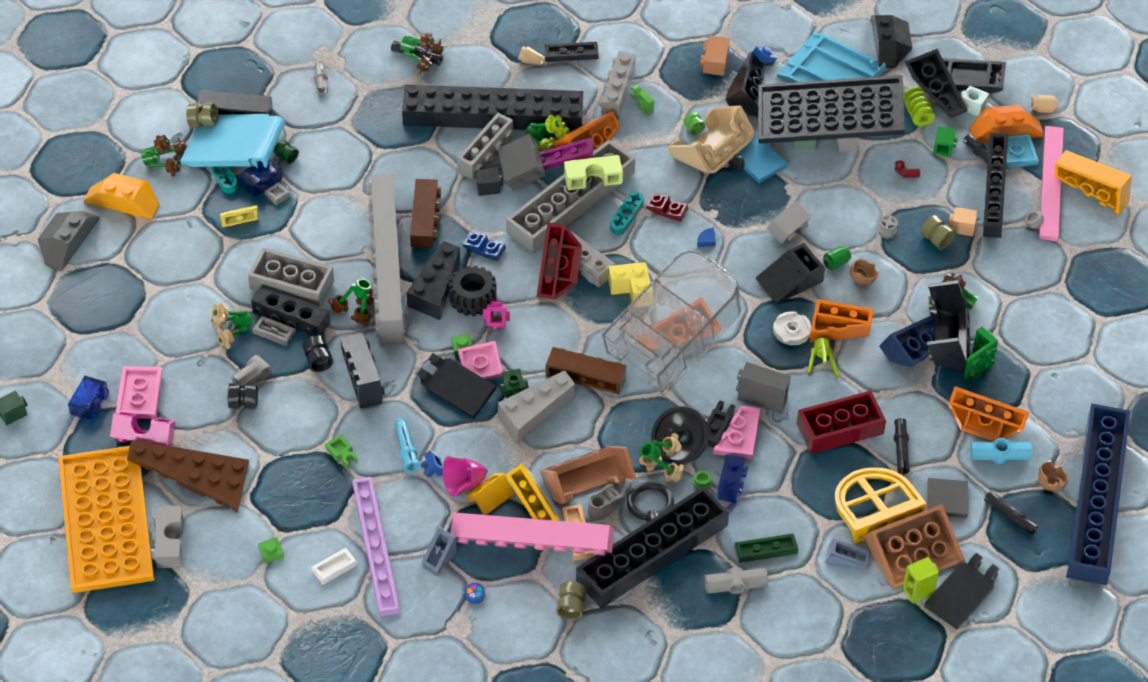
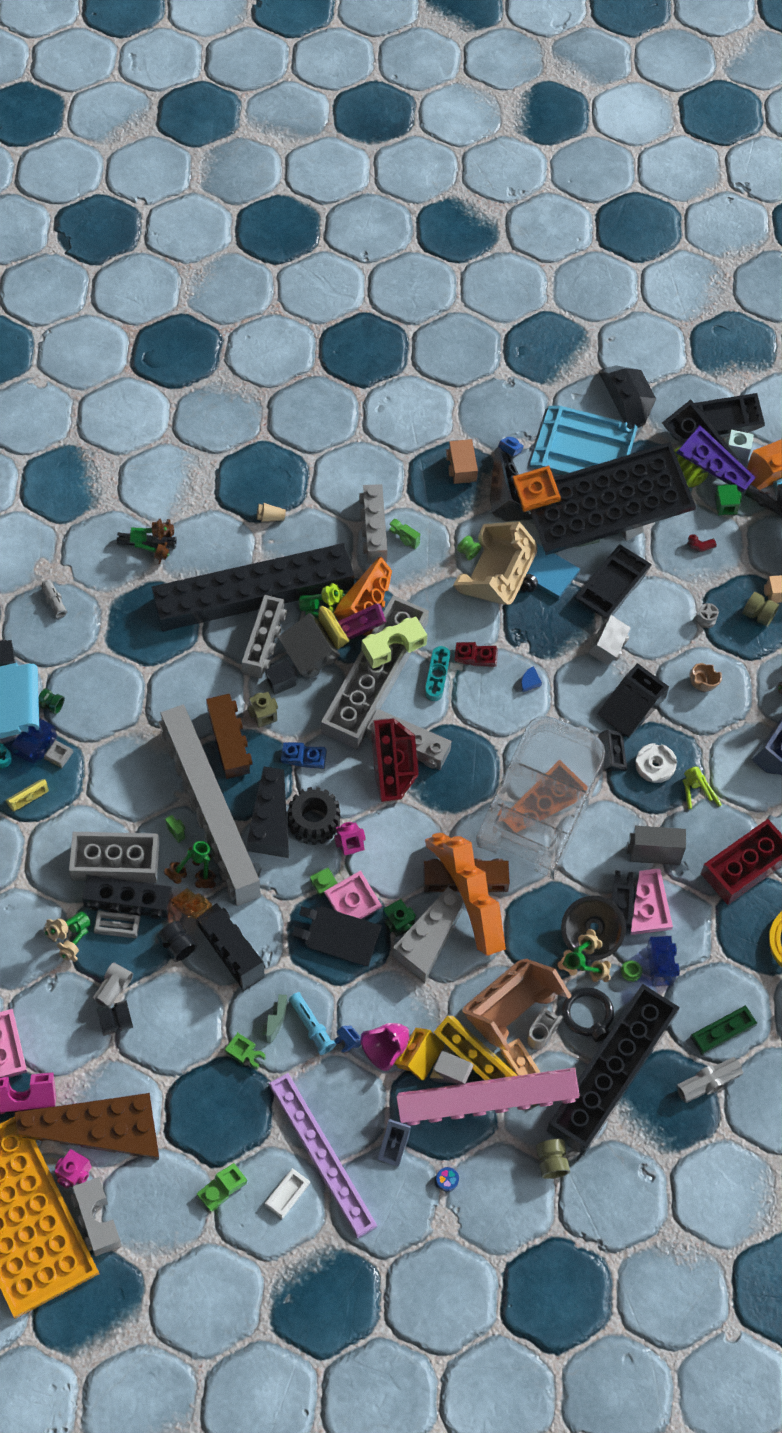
camera: 20 degrees left, 10 degrees up
black plate [545,41,599,62] -> none
light yellow brick [608,262,652,307] -> none
orange wedge [809,299,874,342] -> none
green brick [823,246,852,270] -> none
none -> dark pink brick [55,1149,92,1189]
none -> bright green plate [165,815,186,843]
none -> clear orange slope [171,888,212,919]
none -> bright green plate [215,1163,247,1195]
none -> olive brick [247,692,278,728]
none -> sand green slope [263,994,287,1043]
none -> light yellow slope [319,606,349,649]
none -> orange arch [425,833,506,956]
none -> light grey slope [430,1051,473,1084]
none -> orange tile [512,466,561,512]
none -> black slope [575,544,652,619]
none -> black slope [598,729,627,772]
none -> dark purple wing [676,426,756,492]

